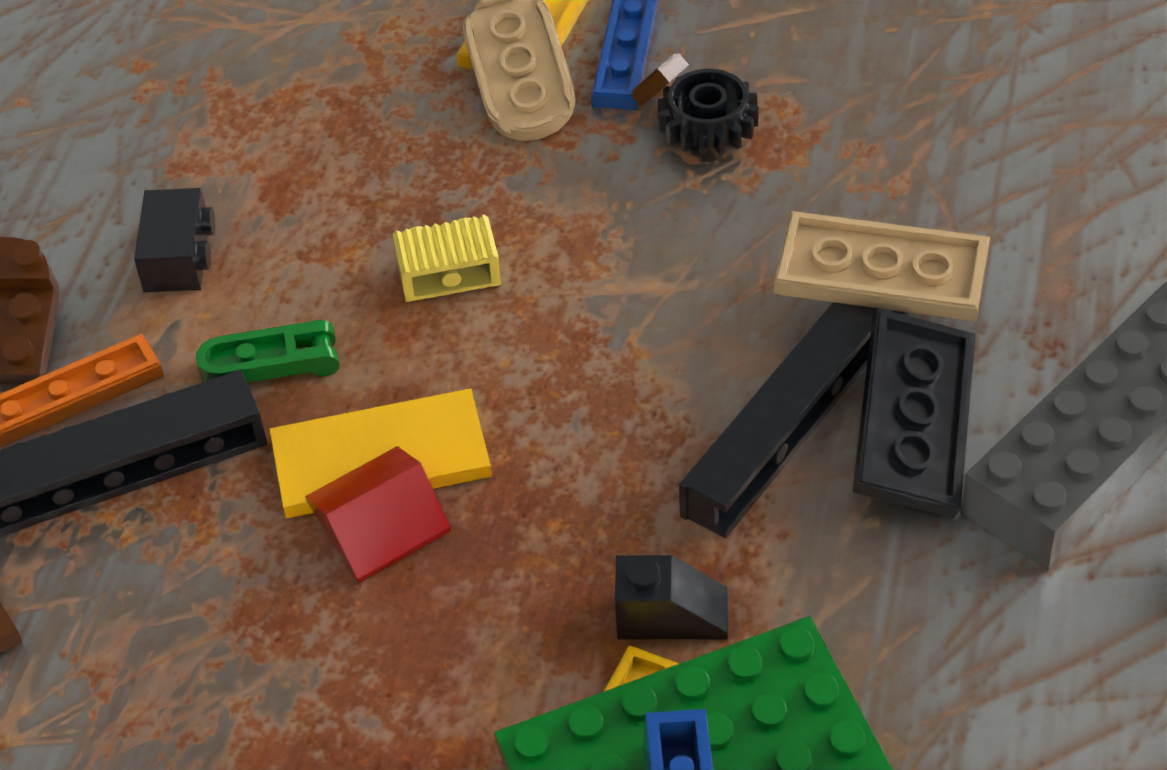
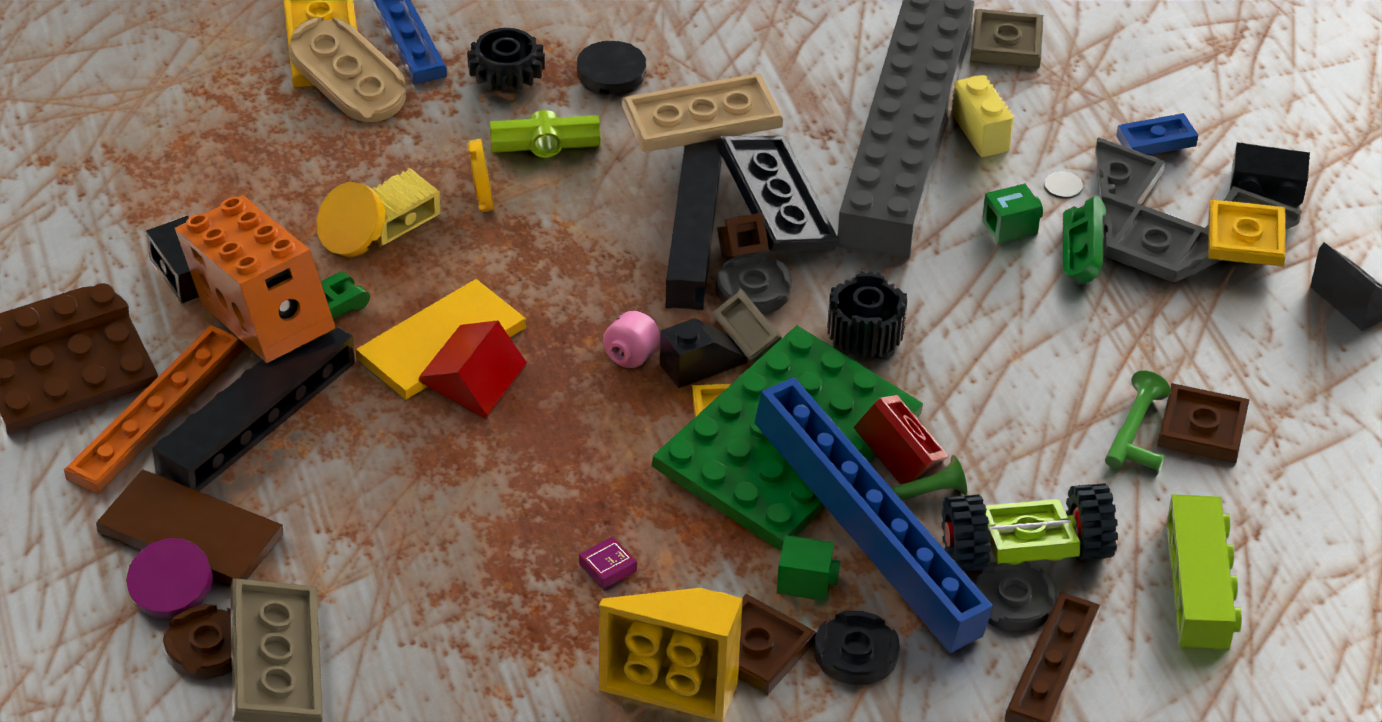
camera: 35 degrees left, 5 degrees down
reddish brown tile [631,53,689,107] -> none
none -> orange piece [175,195,336,363]
none -> yellow tile [316,181,385,258]
none -> yellow tile [467,139,495,213]
none -> lime piece [490,110,601,158]
none -> black tile [577,41,646,94]
none -> bright pink head [603,311,660,368]
none -> dark tan tile [712,289,782,364]
none -> dark grey tile [716,254,792,314]
none -> reddish brown brick [717,213,769,257]
none -> black brick [827,271,908,359]

